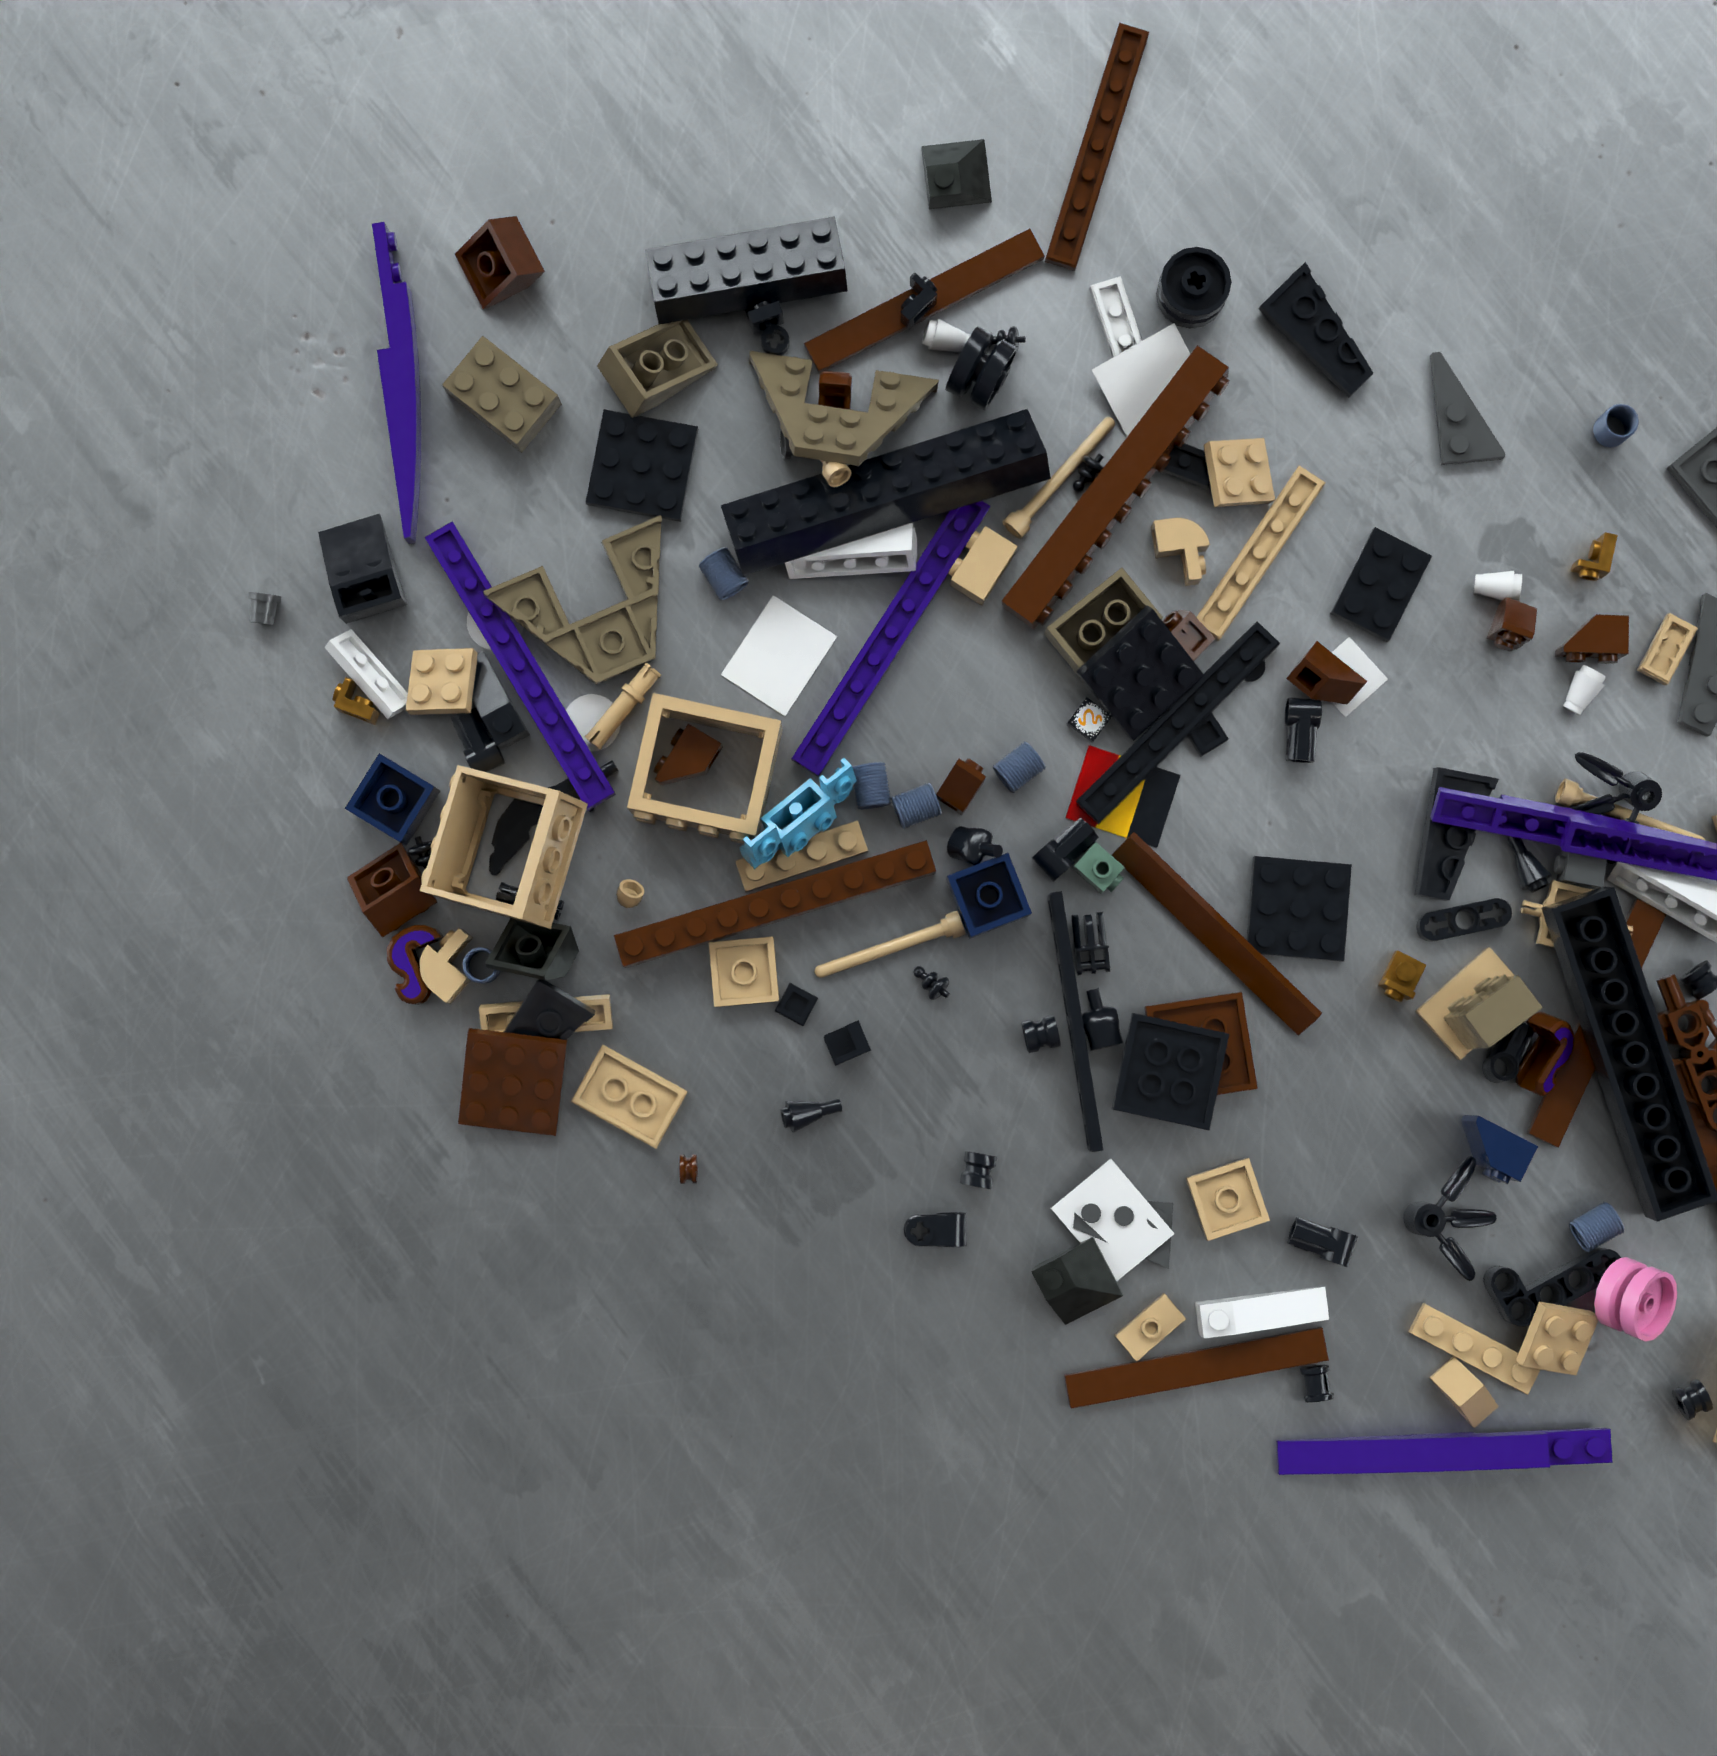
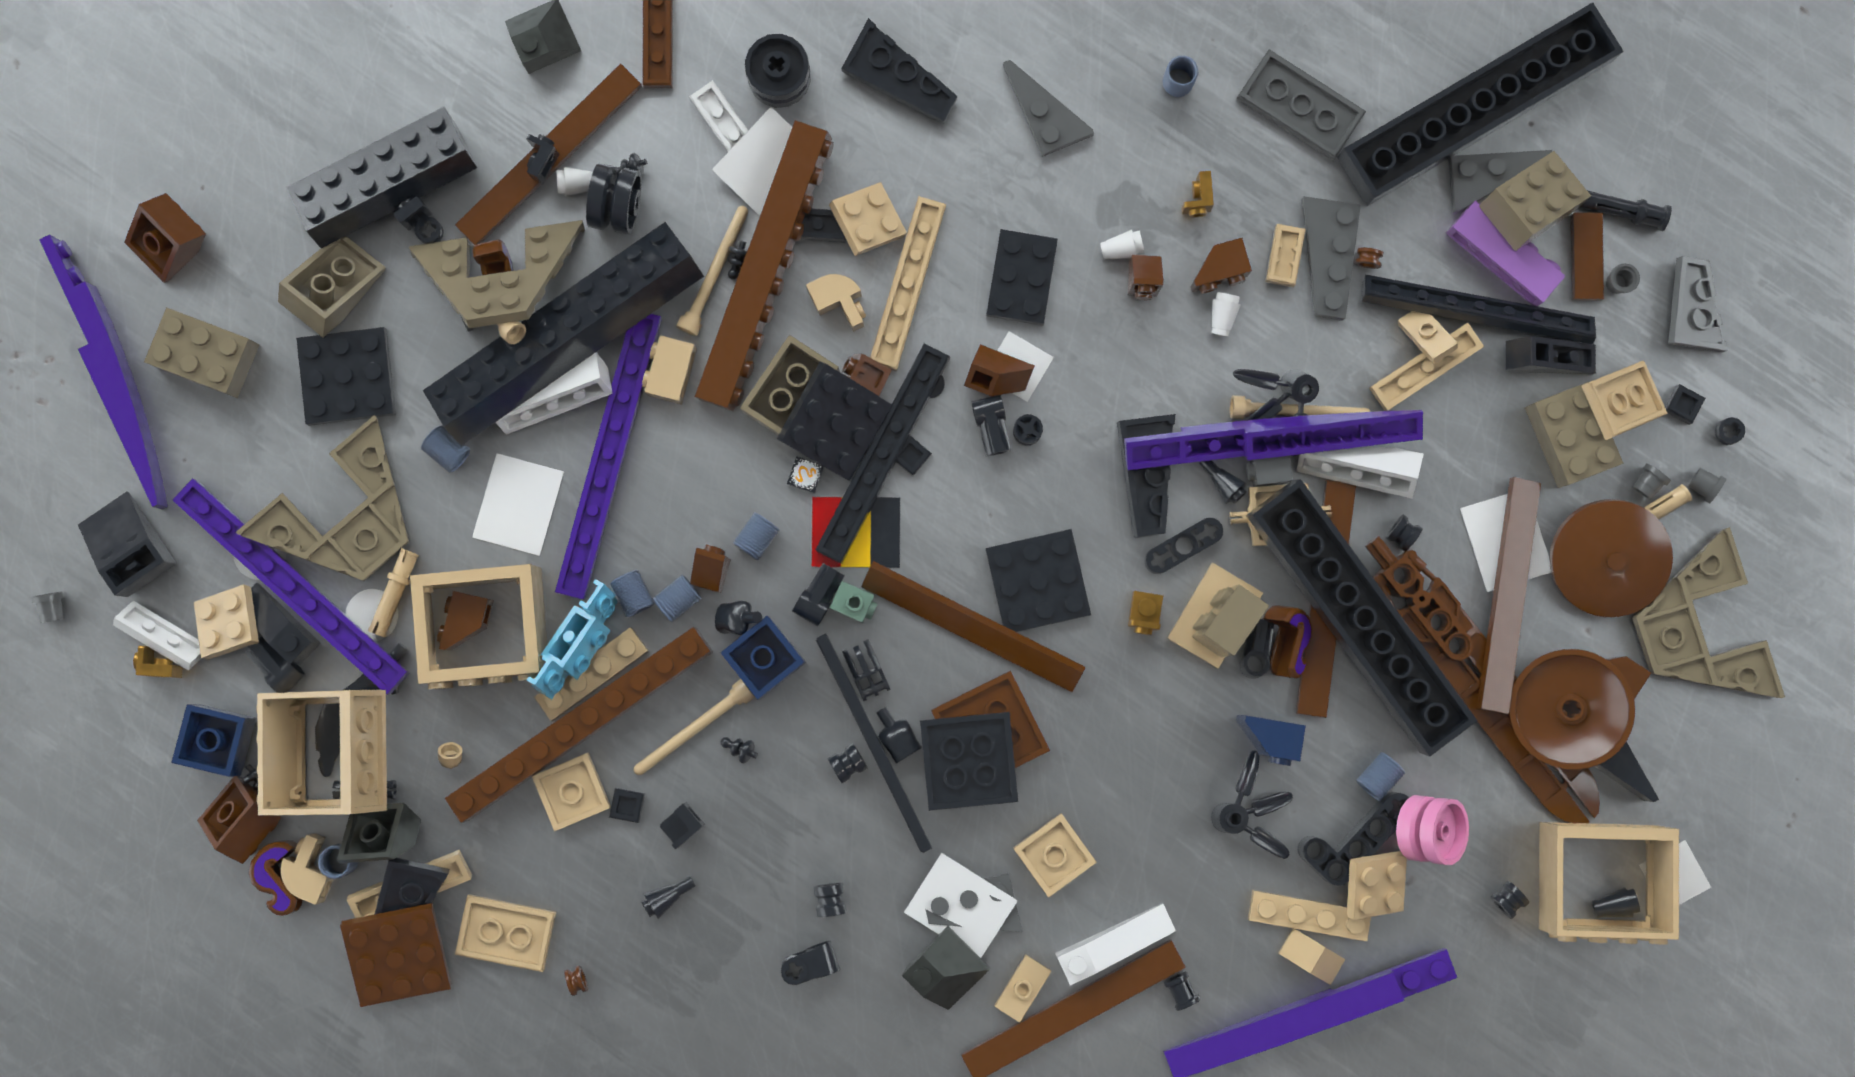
camera: 20 degrees left, 0 degrees up
black piece [1287,1217,1358,1268] -> none
none -> black wheel [1013,414,1043,446]

